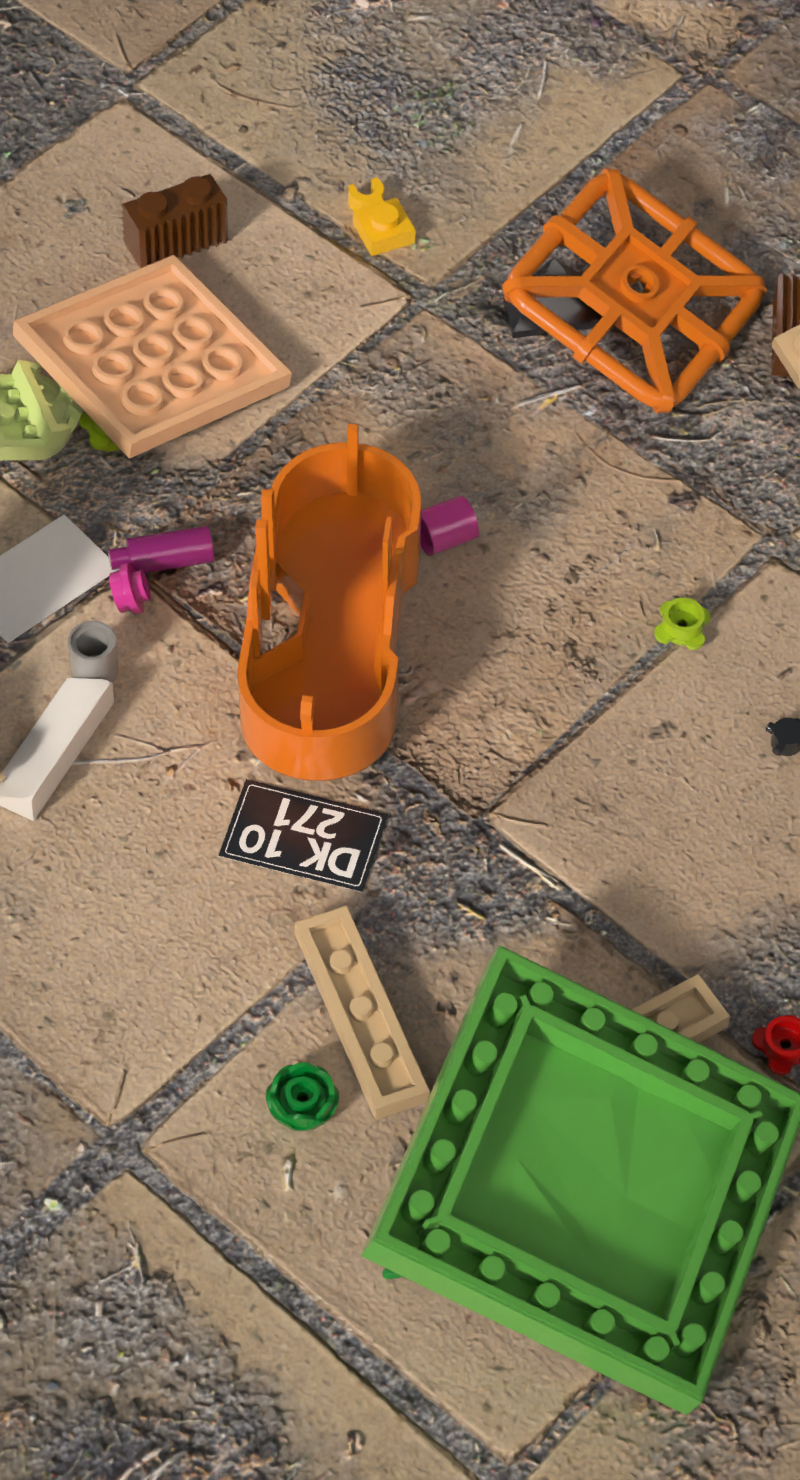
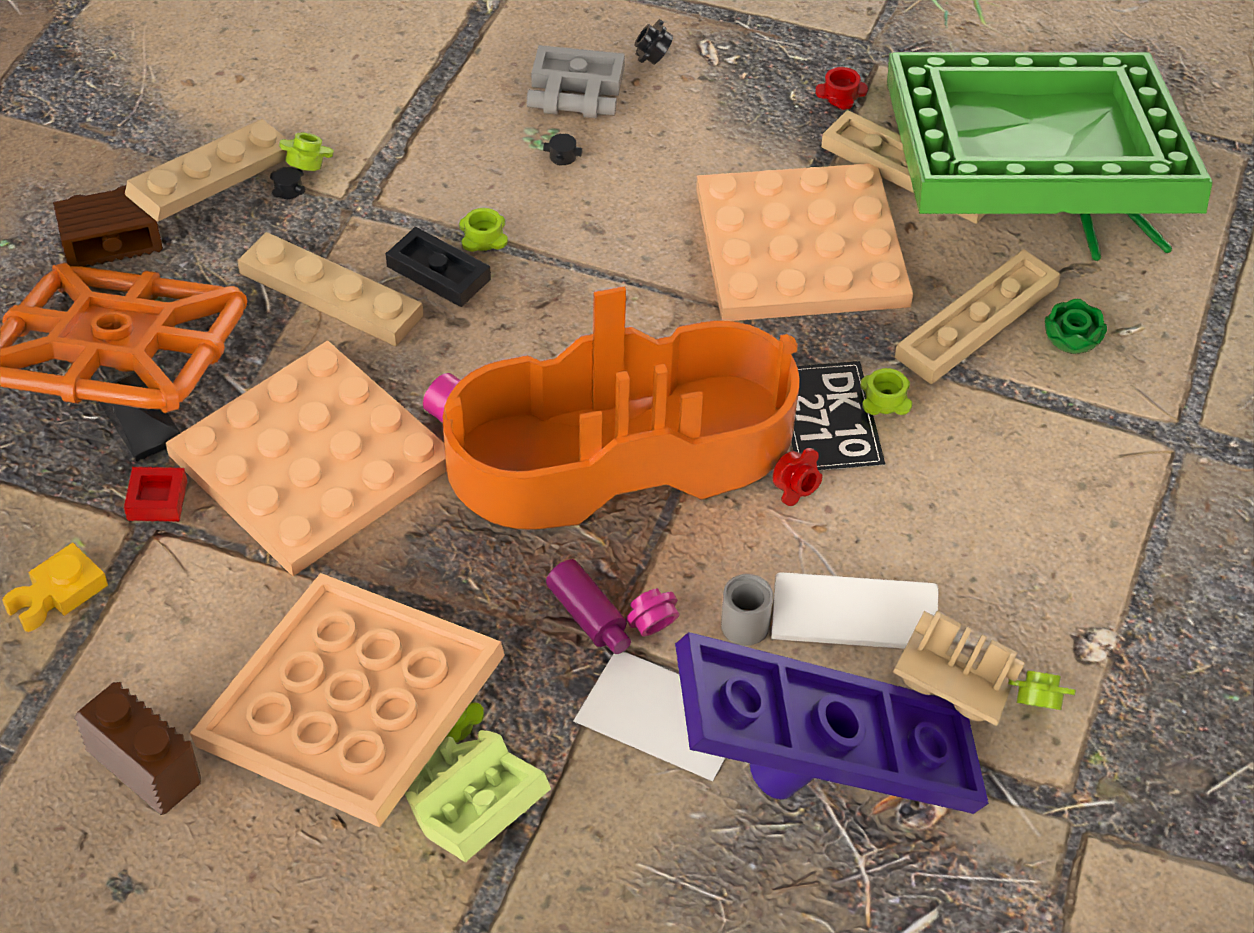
camera: 110 degrees left, 5 degrees down
none -> red plate [124,467,187,522]
none -> light nougat plate [166,340,447,576]
none -> tan plate [237,232,423,346]
none -> black plate [385,226,491,307]
none -> light nougat plate [696,164,913,321]
none -> red plate [772,448,822,506]
none -> lime plate [860,368,912,415]

